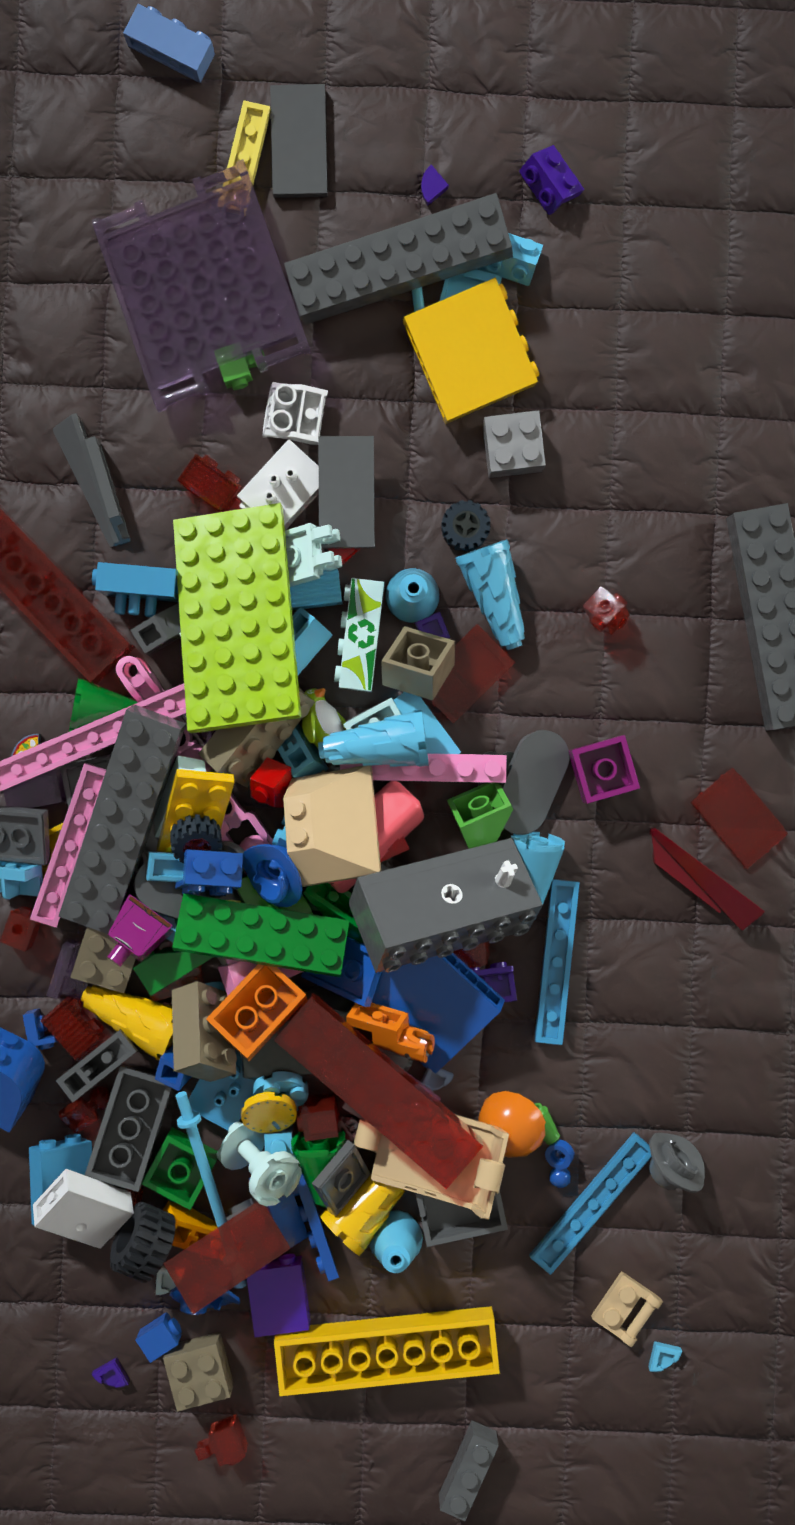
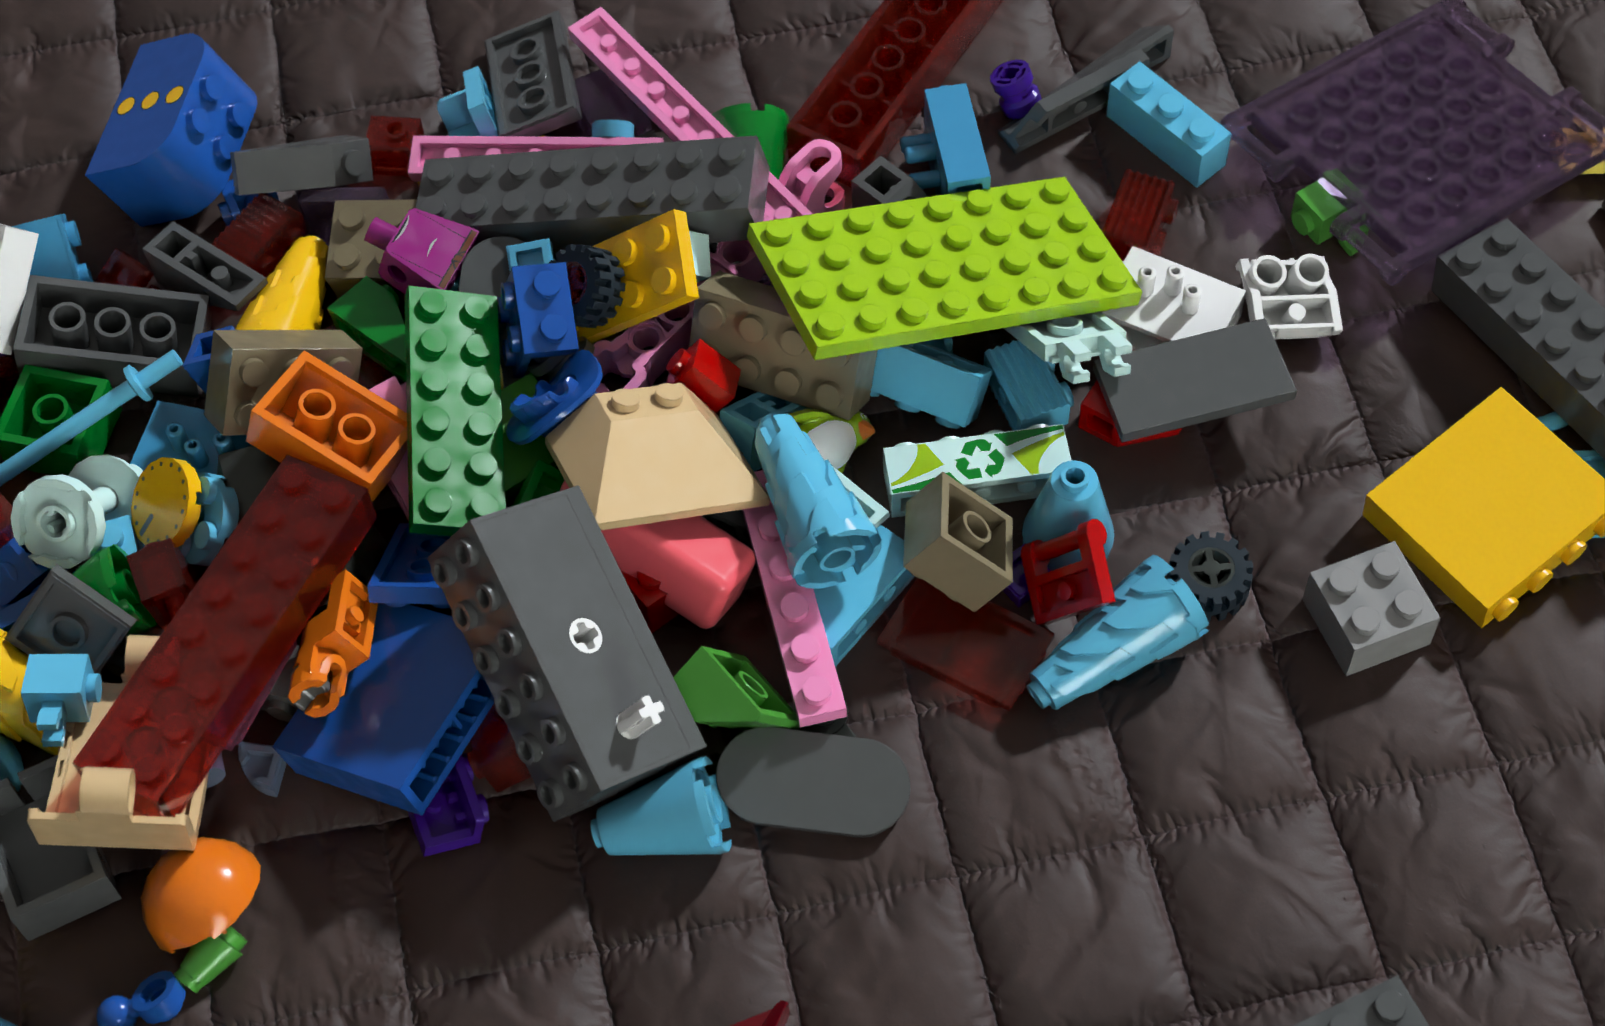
camera: 75 degrees right, 30 degrees down
dark azure plate [534,879,580,1045] -> none
magenta brick [569,735,640,804] -> none
clear red brick [583,586,630,635] -> none
none -> medium azure brick [21,654,102,747]
none -> dark grey slope [230,135,373,196]
none -> medium azure tile [591,120,634,137]
none -> dark purple wheel [990,59,1042,119]
none -> red plate [1021,519,1116,625]
none -> medium azure brick [1106,61,1232,188]

